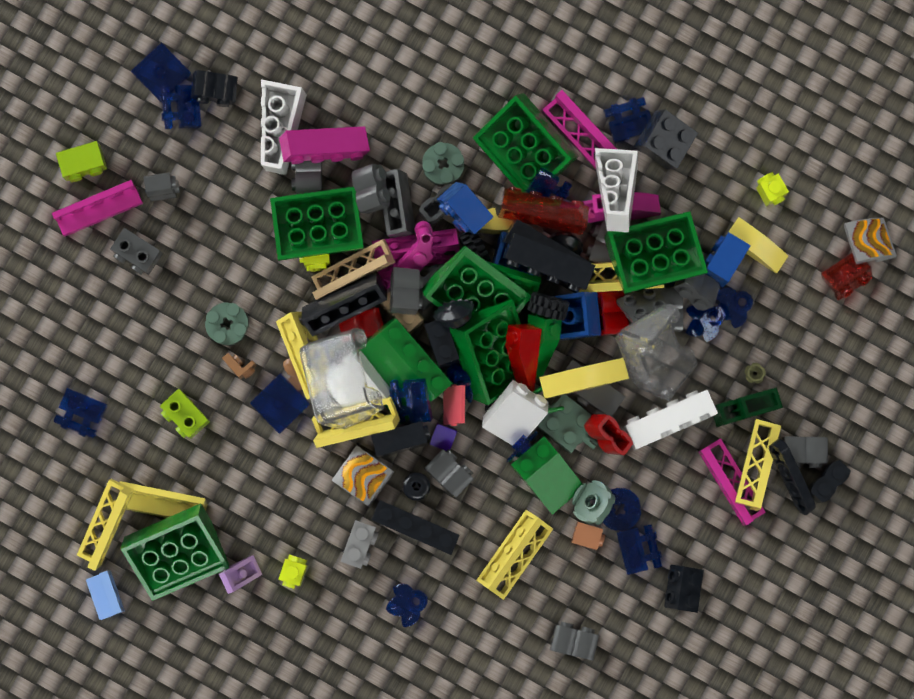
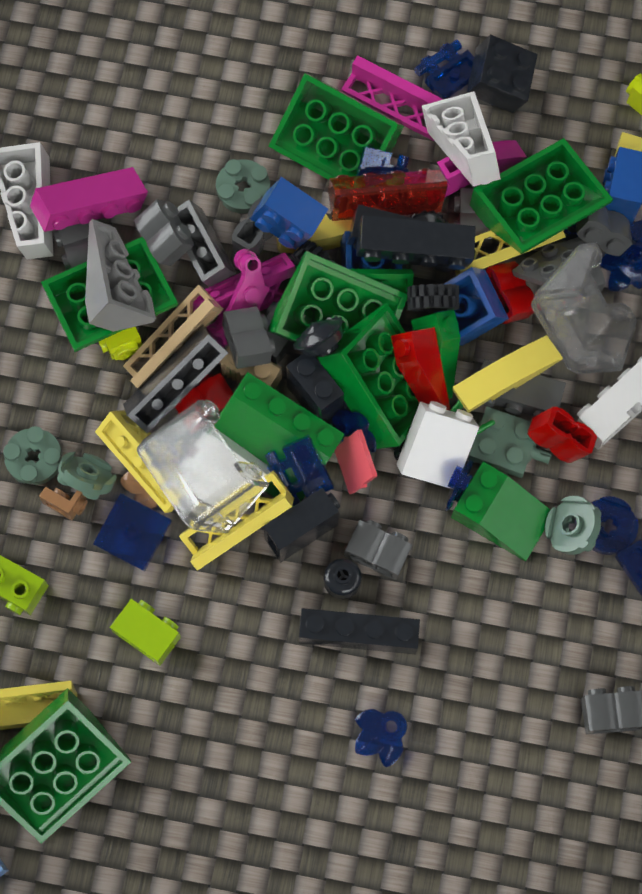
camera: 15 degrees left, 10 degrees down
lavender slope [219,555,262,594] -> none
neon yellow brick [278,554,308,589] -> none
slope [332,445,394,507] -> none
light grey brick [340,520,379,569] -> none
dark purple slope [430,424,457,451] -> none
light yellow fence [476,510,553,600] -> none
nougat brick [571,522,605,550] -> none
none -> sand green plate [57,452,117,500]
none -> light grey wedge [85,219,156,332]
none -> lime brick [110,599,181,666]

